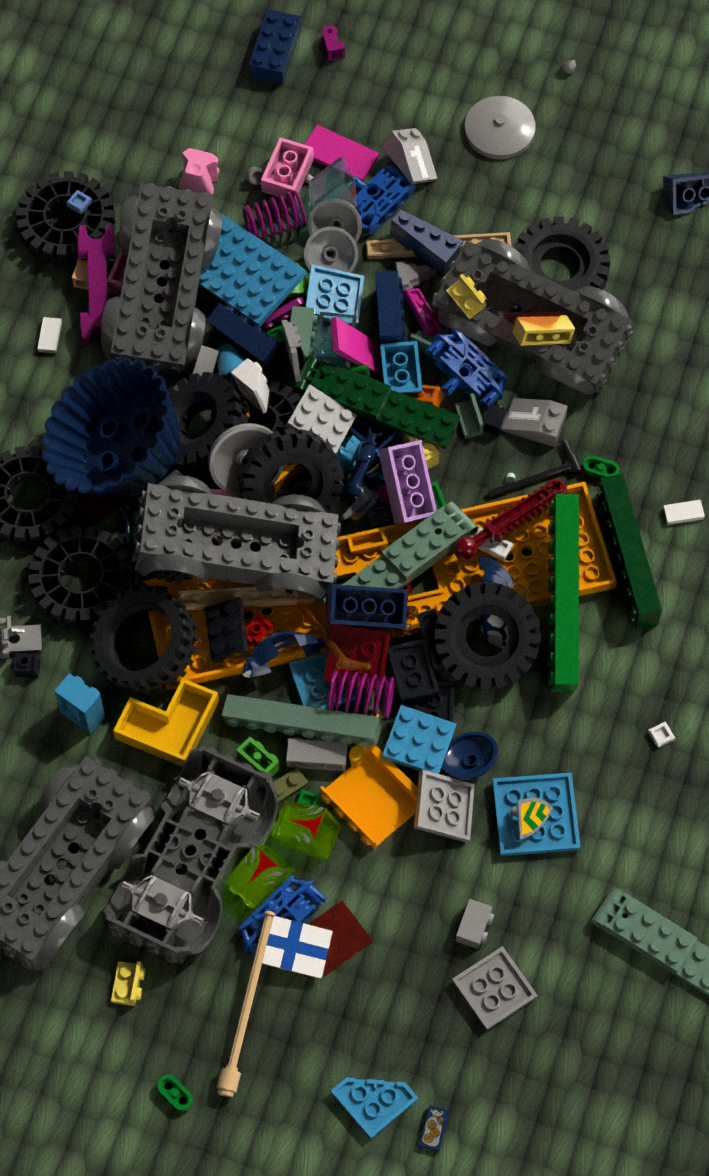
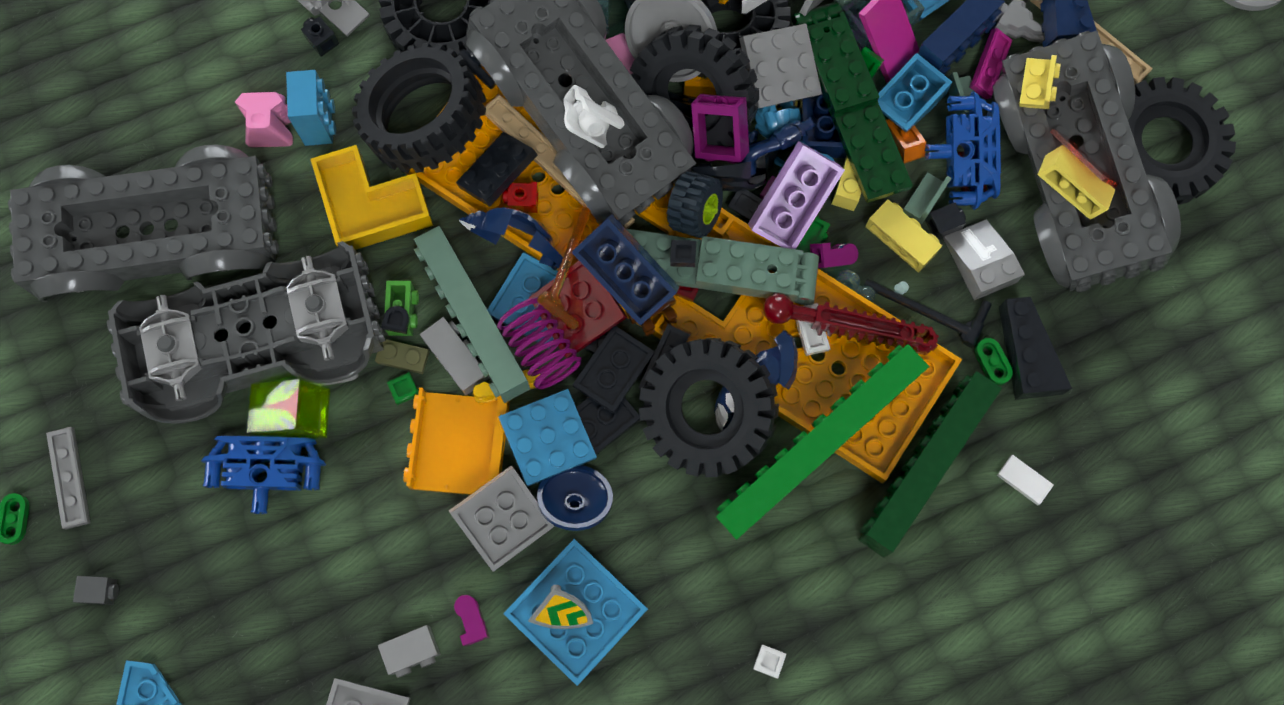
camera: 45 degrees right, 10 degrees up
light yellow bracket [111,961,146,1006] -> none
flag [216,911,333,1098] -> none
clear neon green slope [271,800,342,861] -> none
clear red piece [308,901,373,977] -> none
none -> light grey tile [46,427,90,530]
none -> dark grey brick [73,576,119,605]
none -> bright pink piece [235,92,293,147]
none -> black tile [381,306,410,334]
none -> magenta leg [454,595,490,647]
none -> white piece [563,85,624,148]
none -> black wheel [667,171,723,238]
none -> black plate [670,240,697,267]
none -> magenta window [691,94,749,164]
none -> magenta leg [810,243,858,268]
none -> clear light blue plate [836,270,876,302]
none -> light yellow brick [865,199,942,273]
none -> black wedge [999,297,1072,400]

